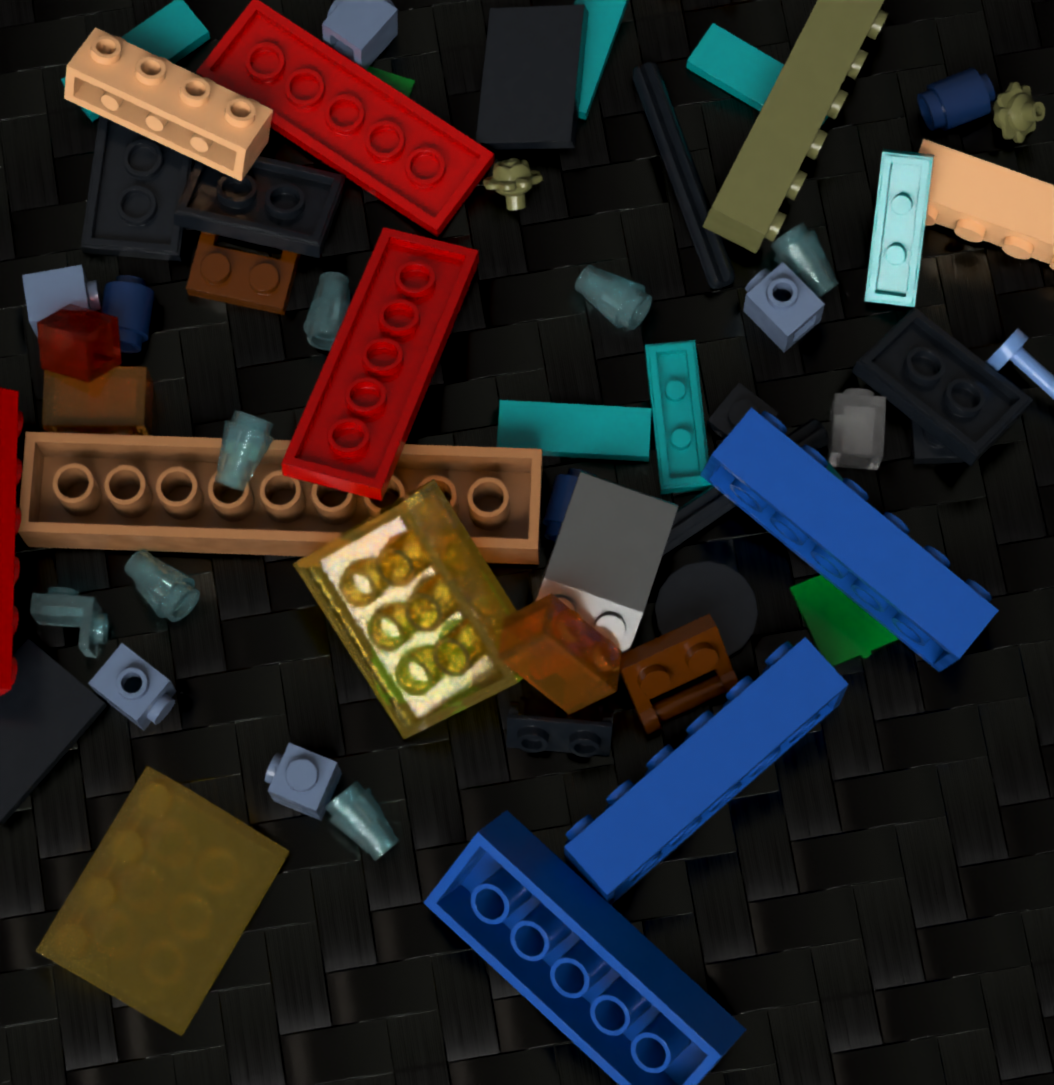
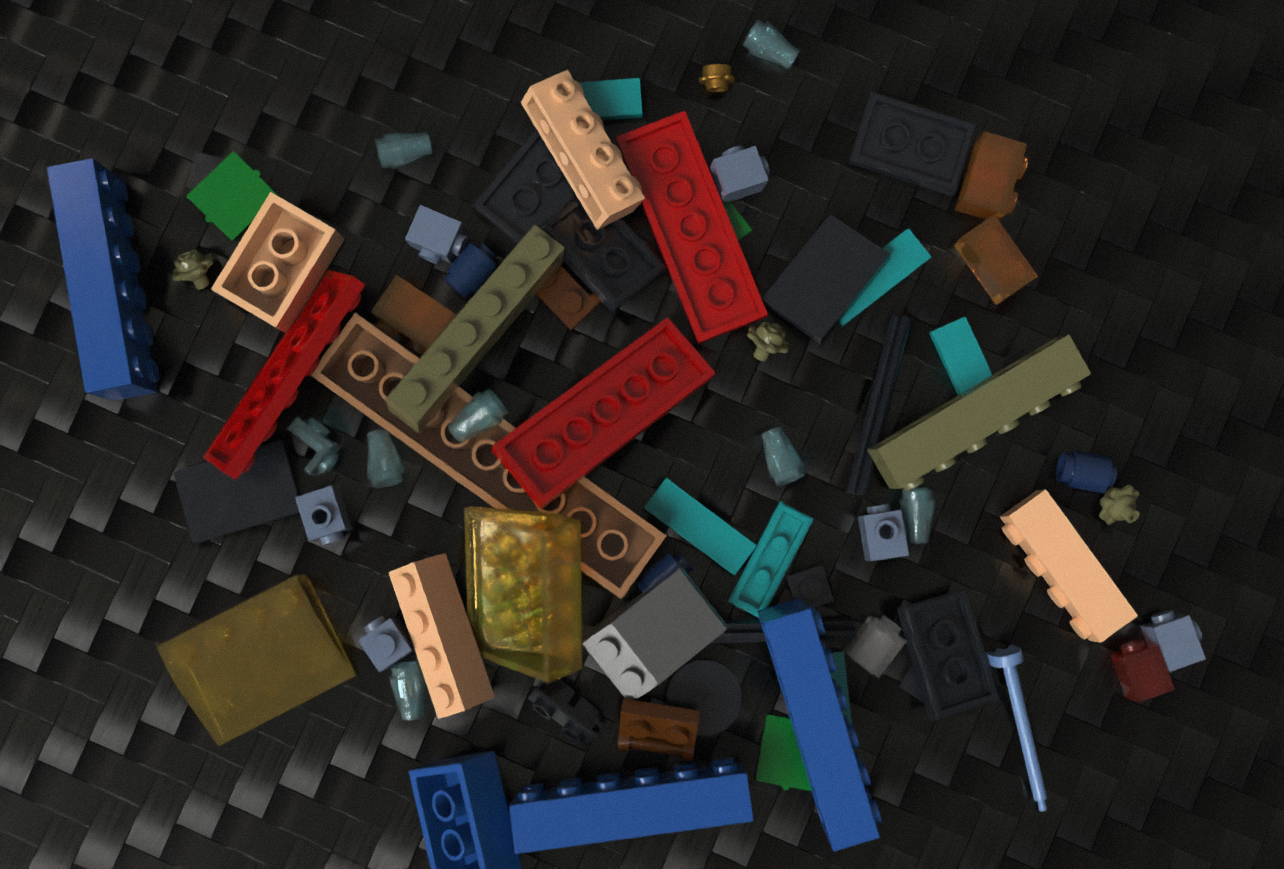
camera: 30 degrees right, 10 degrees up
clear red brick [37,304,122,383] -> none
clear light blue cone [303,272,350,351] -> none
clear orange brick [498,593,622,714] -> none
tile [865,149,934,307] -> none
none -> olive brick [386,225,565,433]
none -> light nougat brick [388,553,495,719]

